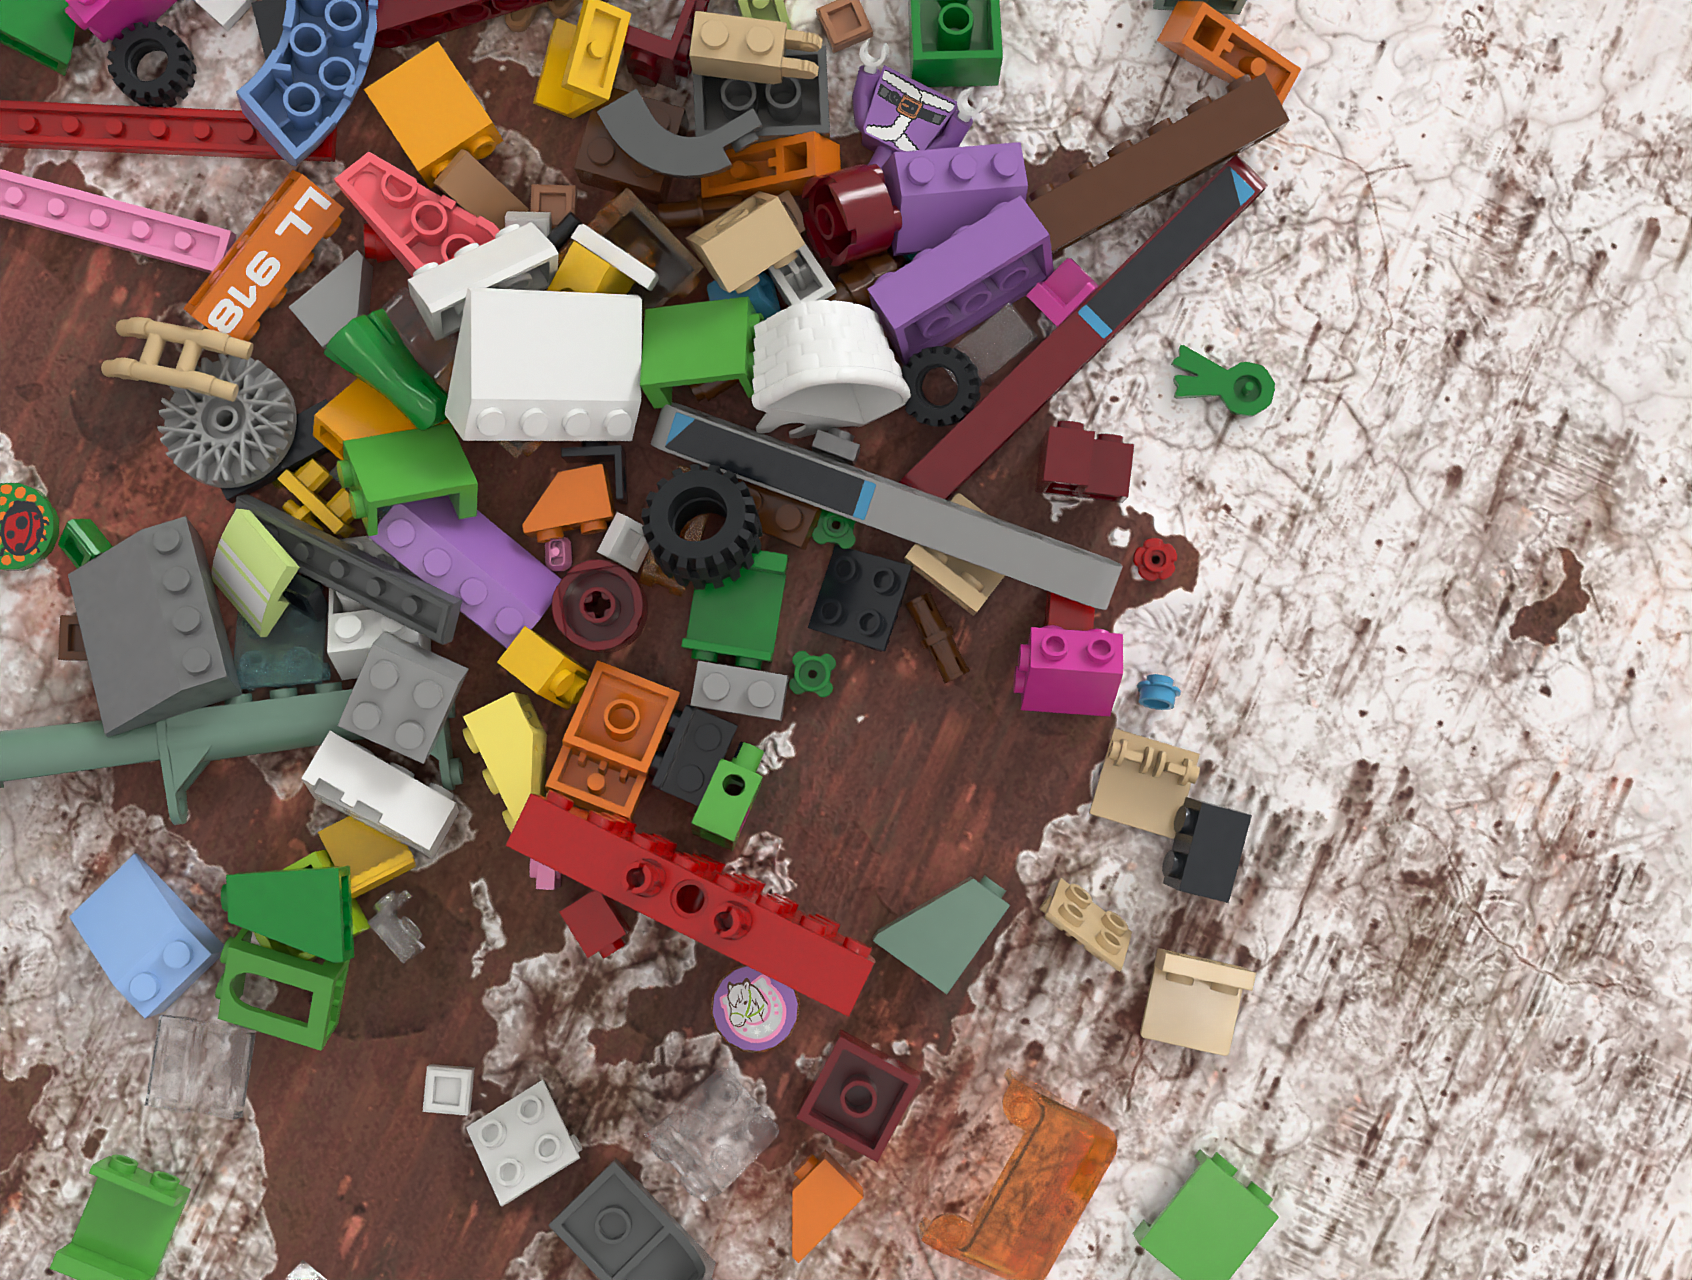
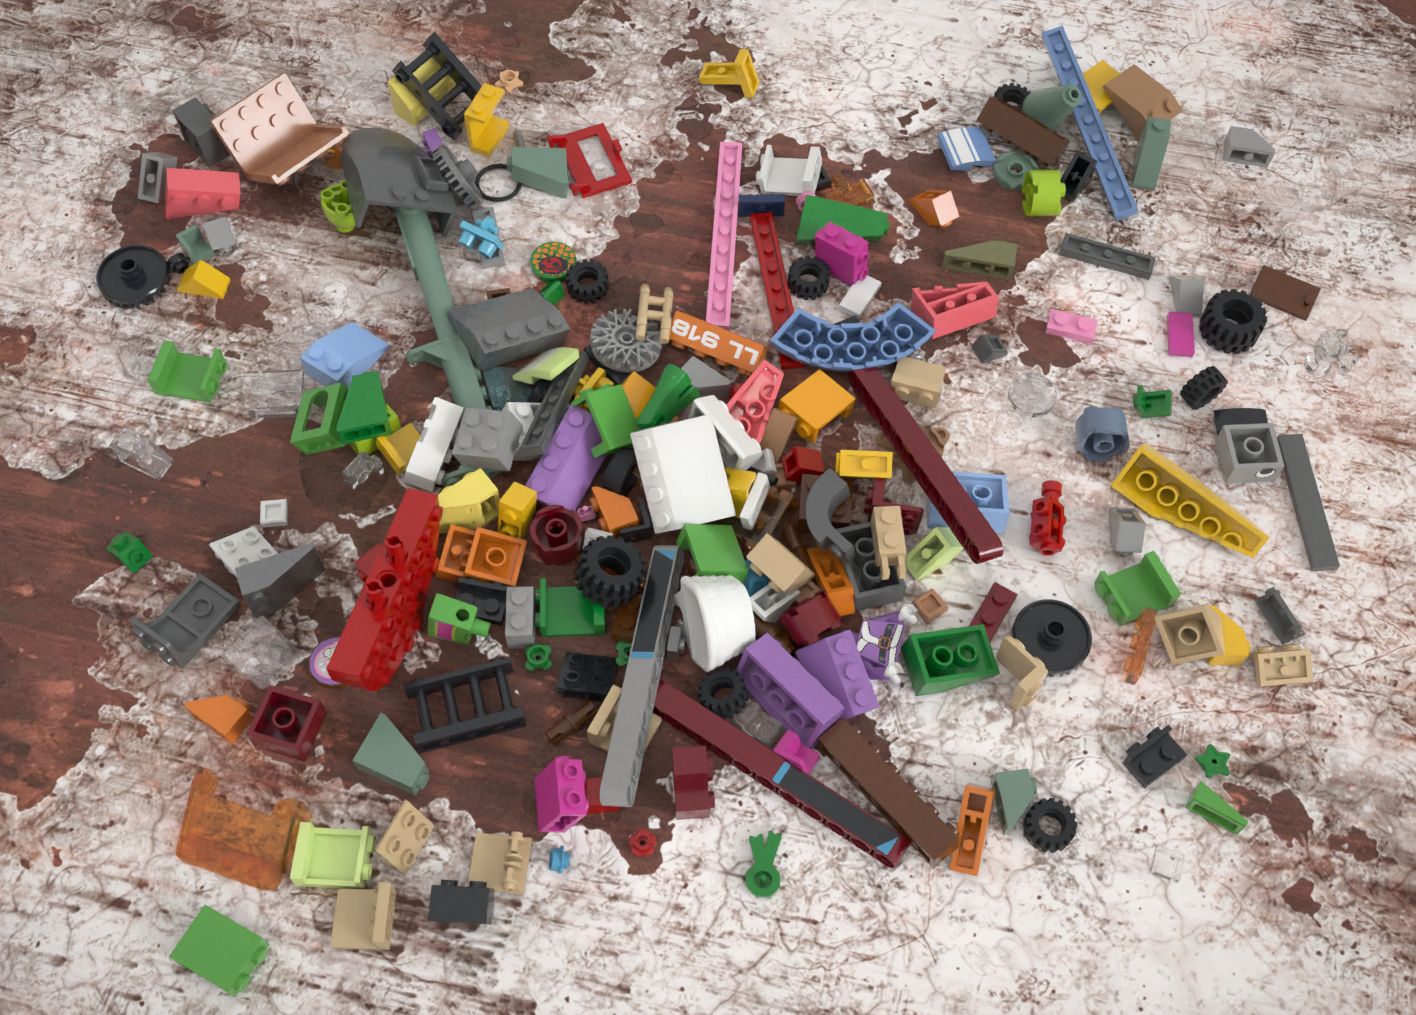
camera: 75 degrees right, 25 degrees down
none -> flat silver slope [235,542,325,618]
none -> yellowish green panel [290,822,376,889]
none -> black fence [403,657,527,754]
none -> black tyre [566,259,609,304]
none -> black tyre [602,447,641,497]
none -> red brick [782,446,825,483]

